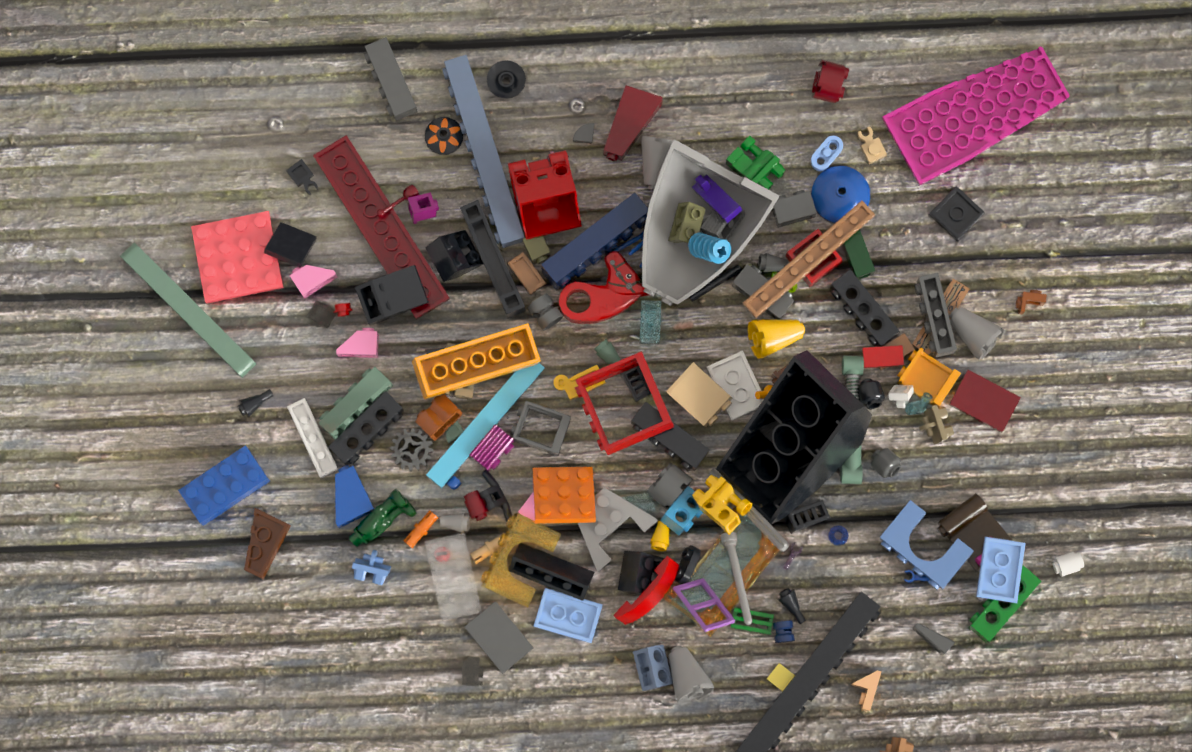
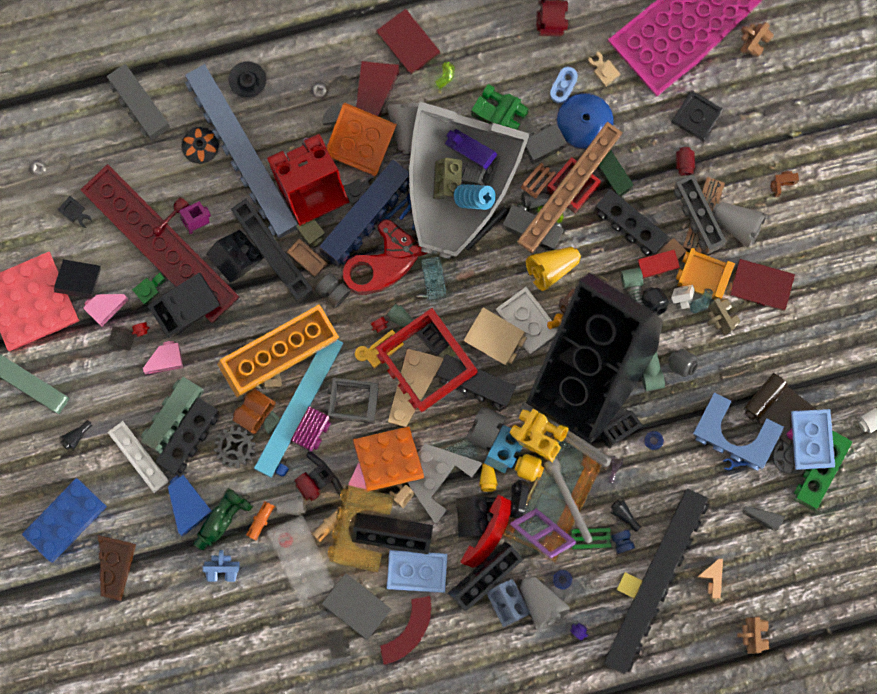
camera: 15 degrees left, 0 degrees up
none -> green plate [132,273,166,305]
none -> orange plate [326,102,397,176]
none -> black plate [344,176,374,205]
none -> red plate [370,316,389,333]
none -> dark red tile [376,9,440,75]
none -> dark red tile [380,596,431,665]
none -> tan wing [388,348,444,427]
none -> tan tile [390,484,415,509]
none -> clear neon green arm [435,61,455,89]
none -> black brick [447,542,523,612]
none -> yellow head [514,454,544,482]
none -> nougat tile [521,163,556,198]
none -> clear blue plate [553,570,572,590]
none -> dark purple plate [570,623,589,640]
none -> dark red brick [676,147,695,176]
none -> medium nougat hips [740,22,774,57]
none -> dark grey wheel [773,441,804,475]

